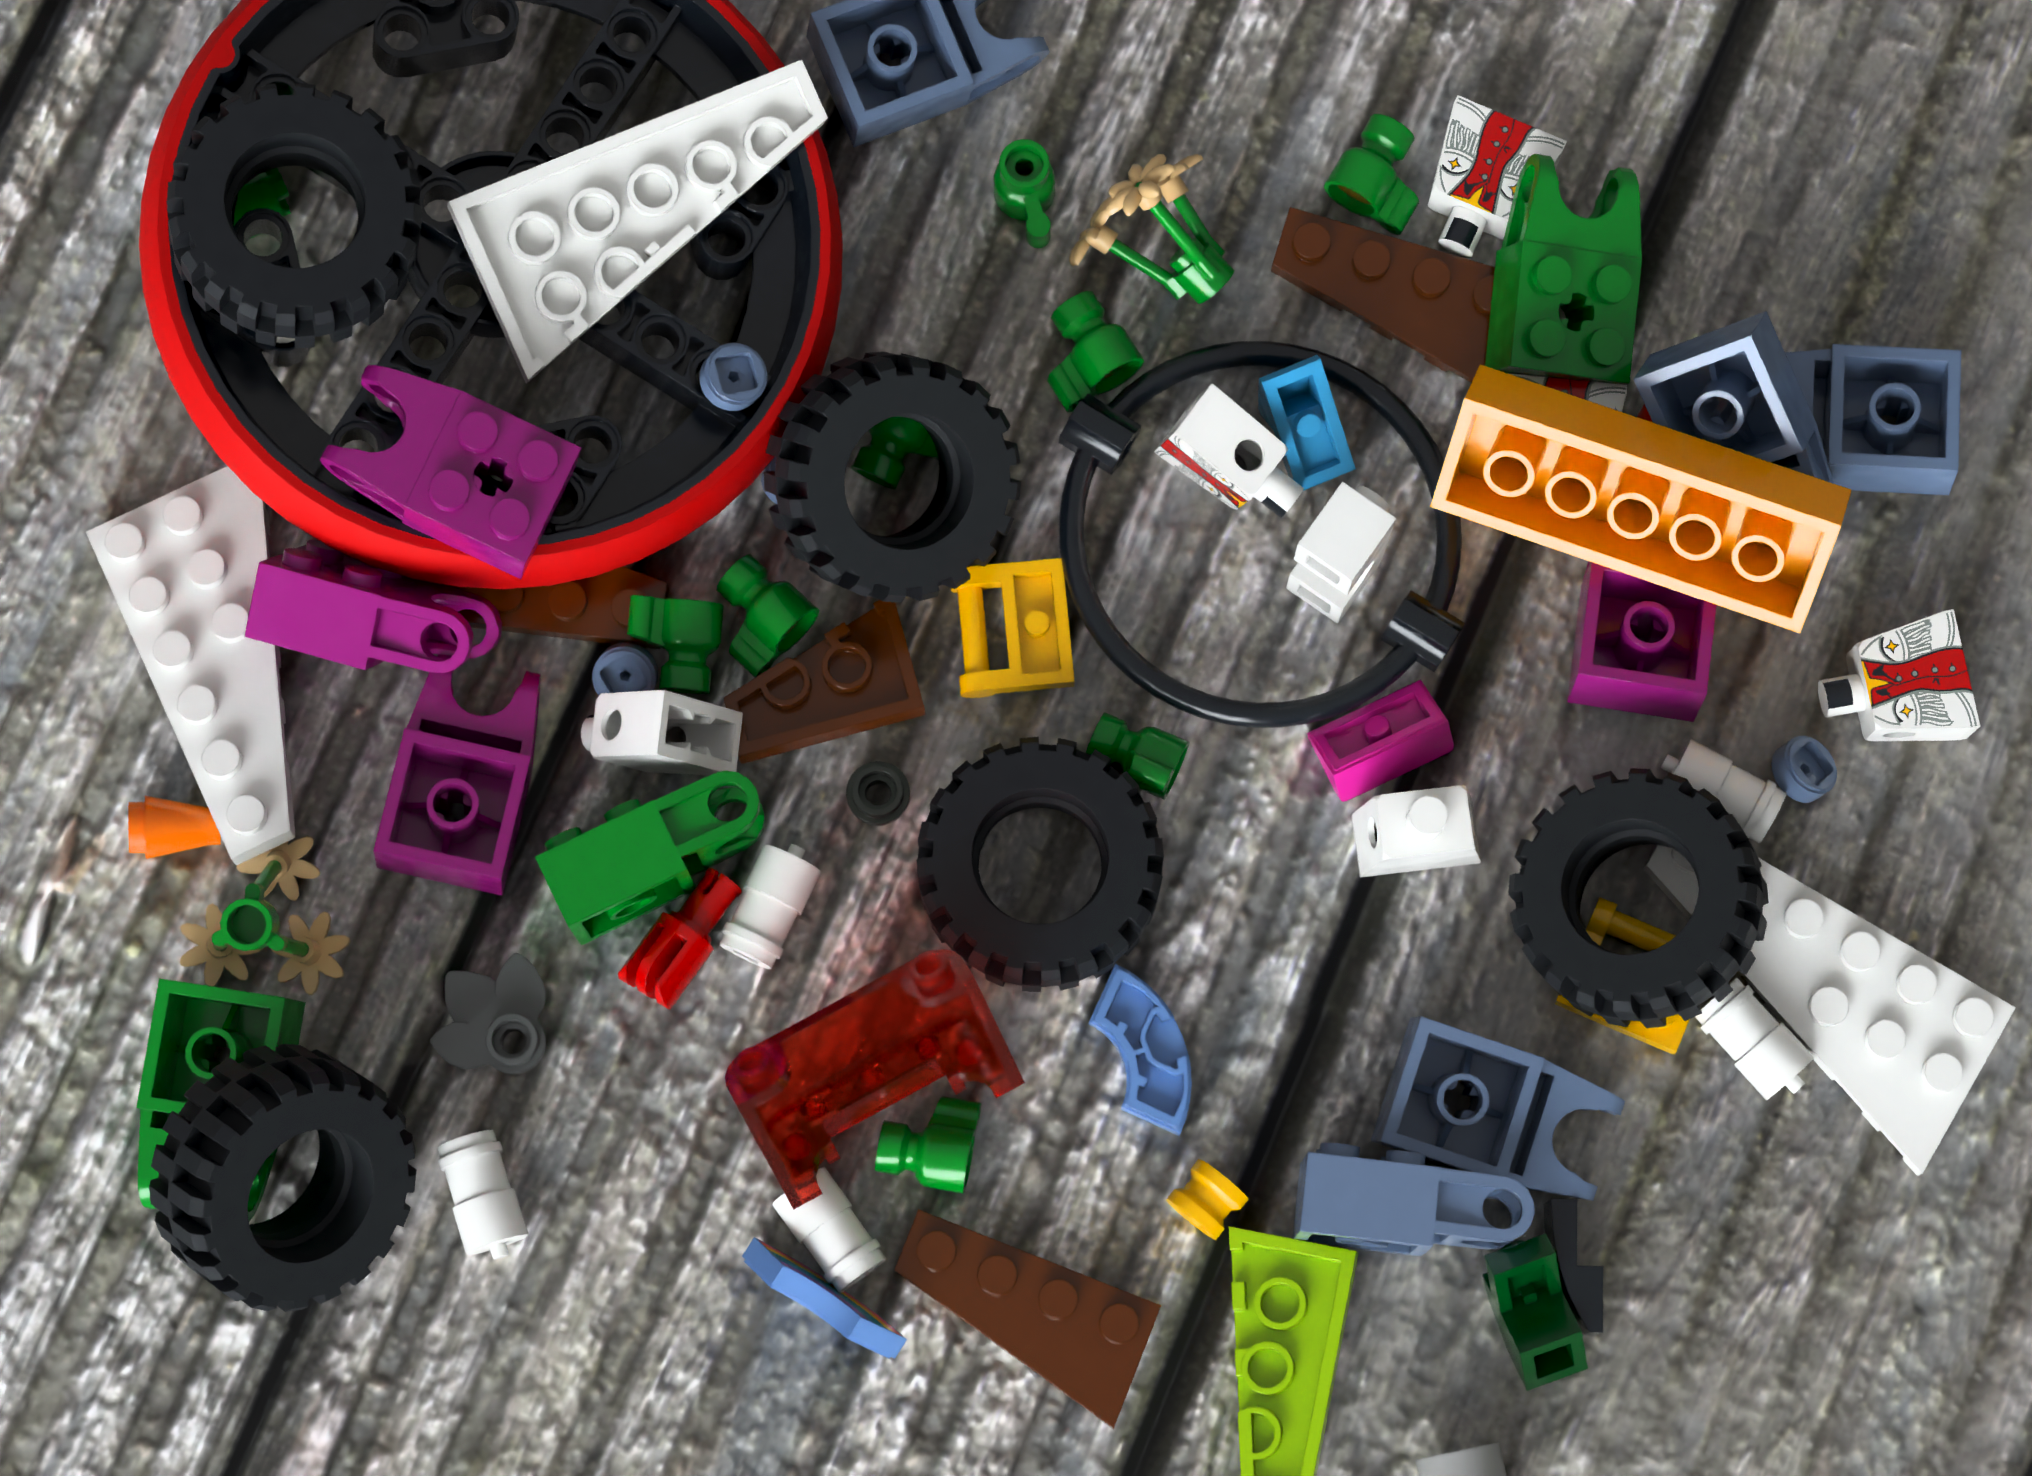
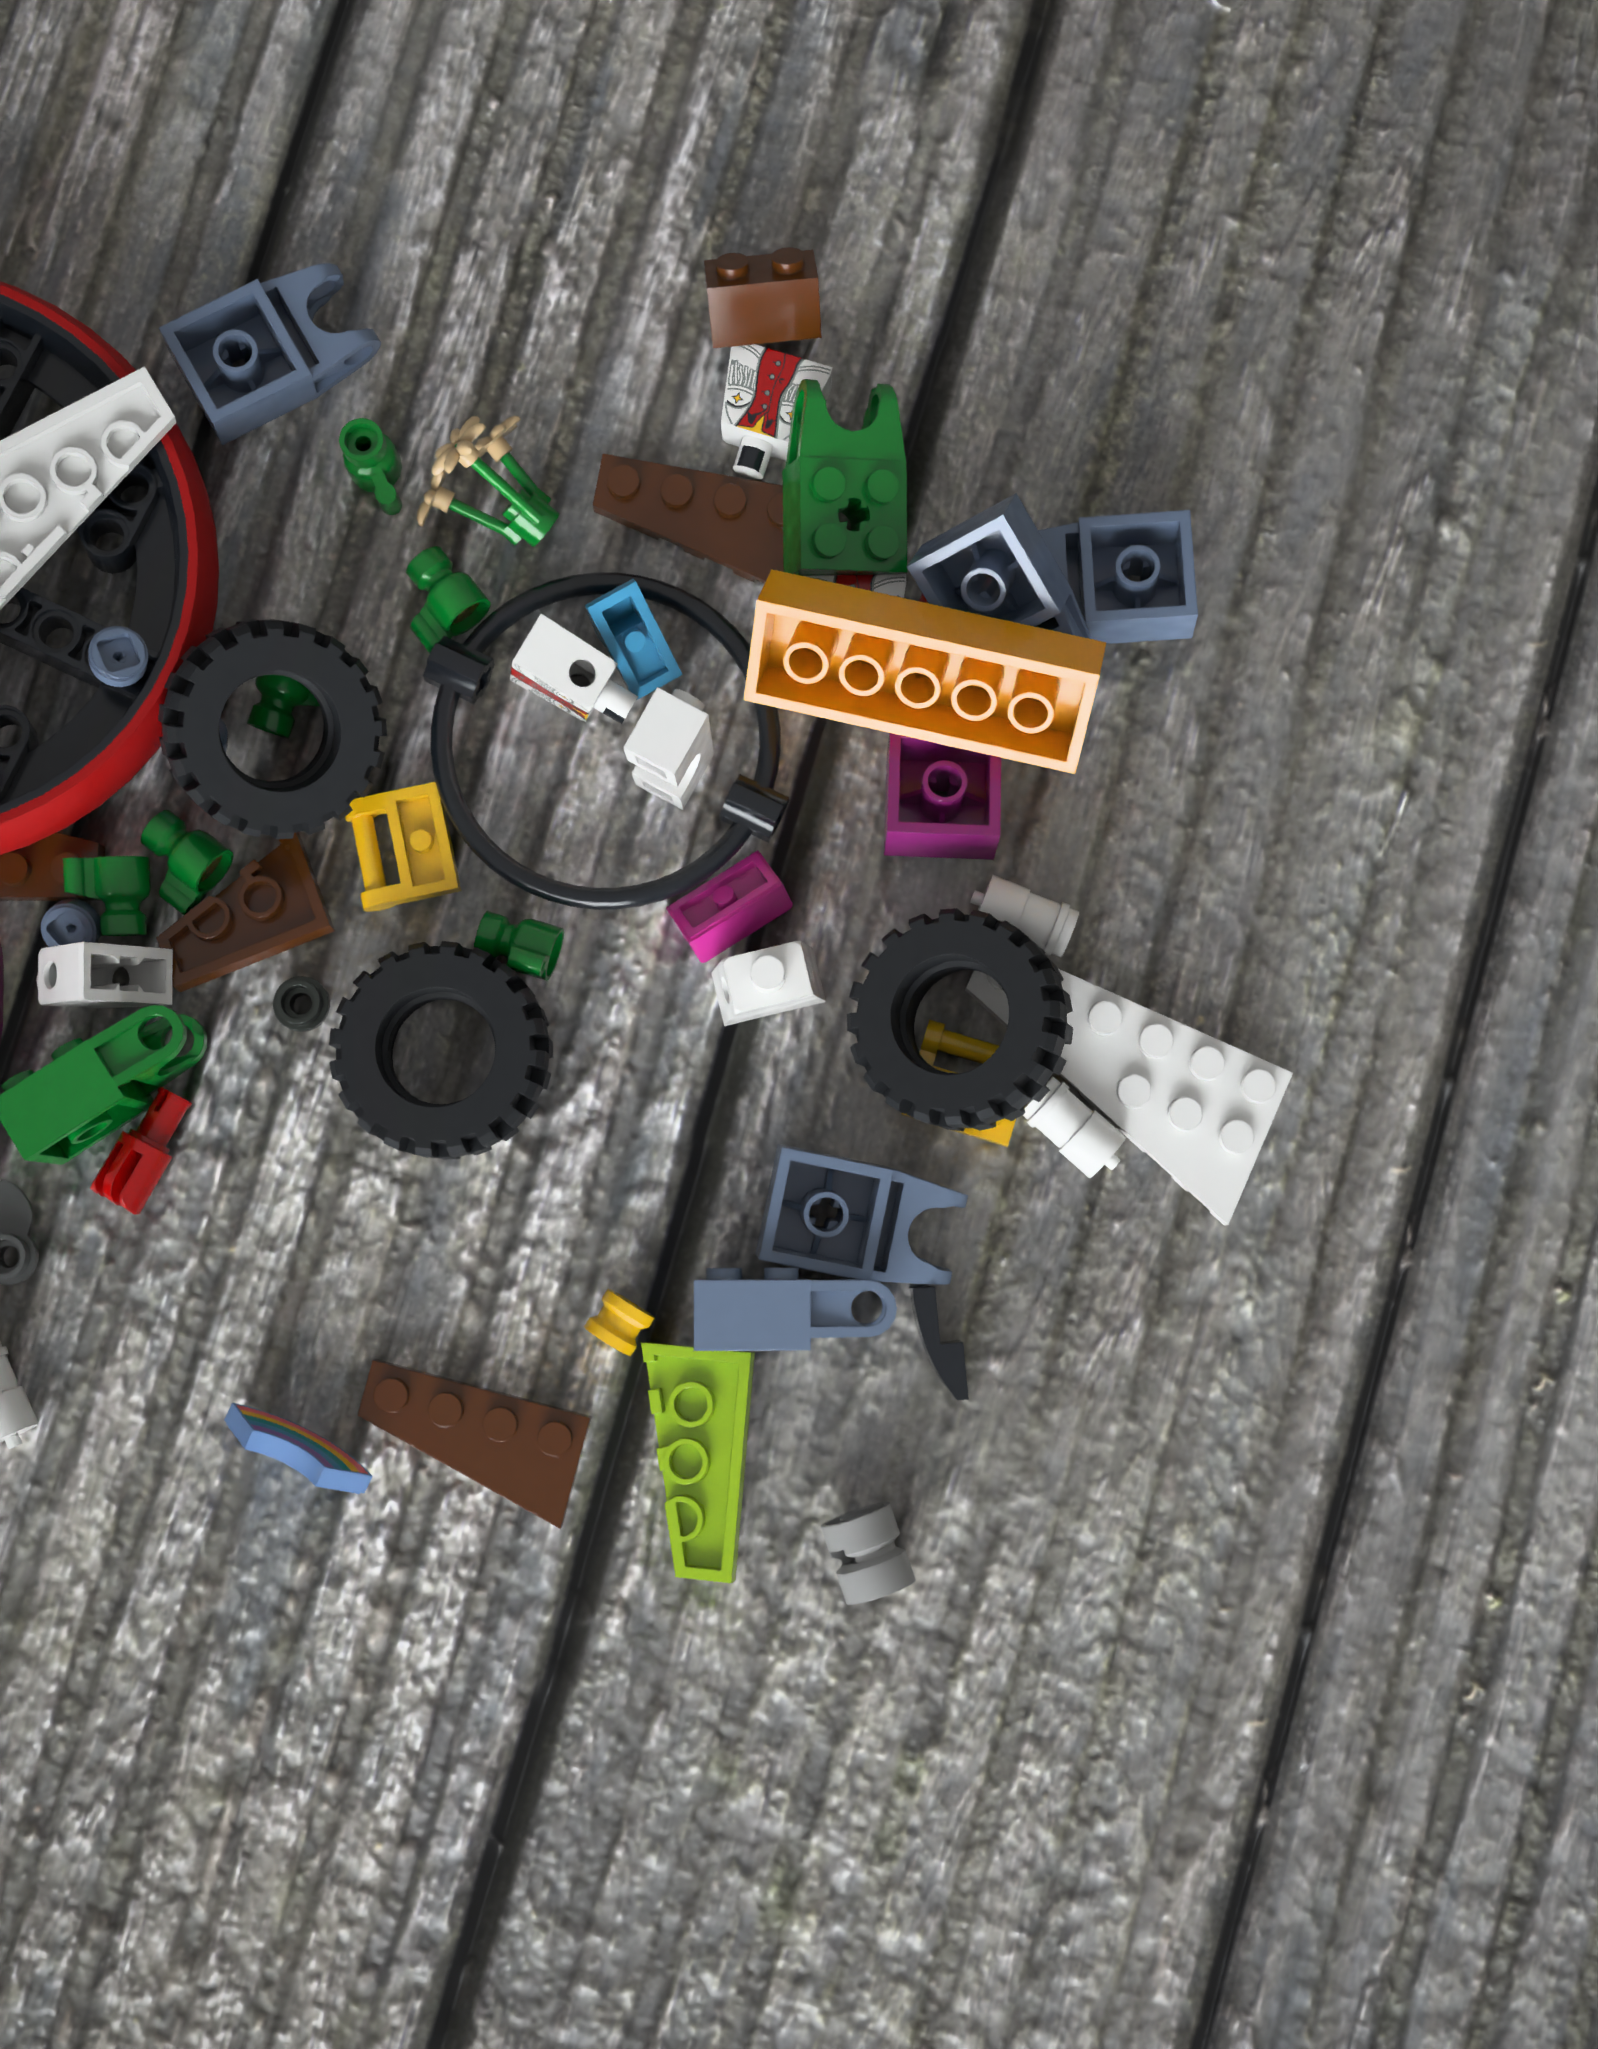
camera: 10 degrees left, 5 degrees up
white piece [720,844,821,969] -> none
clear red windscreen [725,949,1025,1210] -> none
white piece [772,1167,886,1293] -> none
green piece [875,1096,981,1194] -> none
medium blue tile [1089,964,1192,1136] -> none
green piece [1324,114,1419,235] -> none
dark green brick [1482,1233,1588,1391] -> none
sand blue tile [1771,736,1837,803] -> none
torso [1818,609,1981,741] -> none
none -> reddish brown slope [704,247,822,348]

